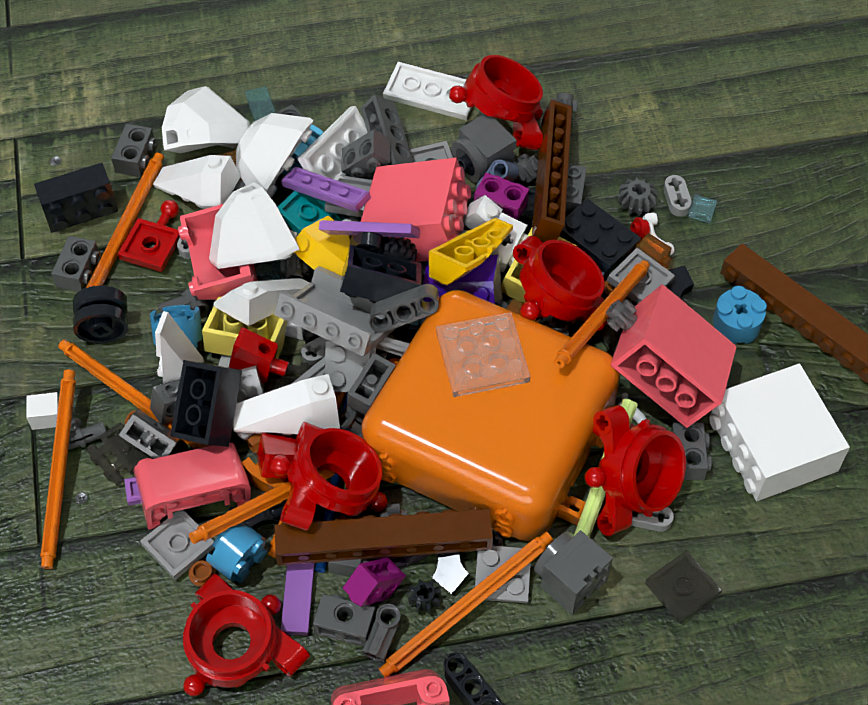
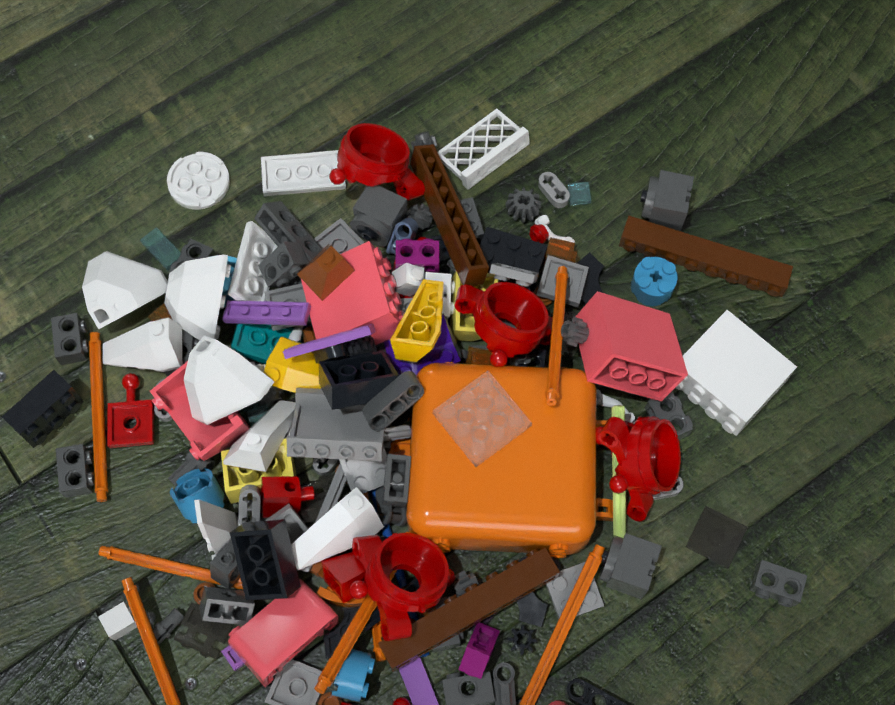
camera: 25 degrees left, 10 degrees up
black wheel [73,285,128,344] -> none
none -> white tile [167,152,230,210]
none -> light grey beam [238,484,261,525]
none -> dark orange slope [297,244,355,301]
none -> white fence [438,109,530,190]
none -> light grey plate [490,263,539,286]
none -> dark grey piece [640,170,694,231]
none -> dark grey brick [749,560,807,607]

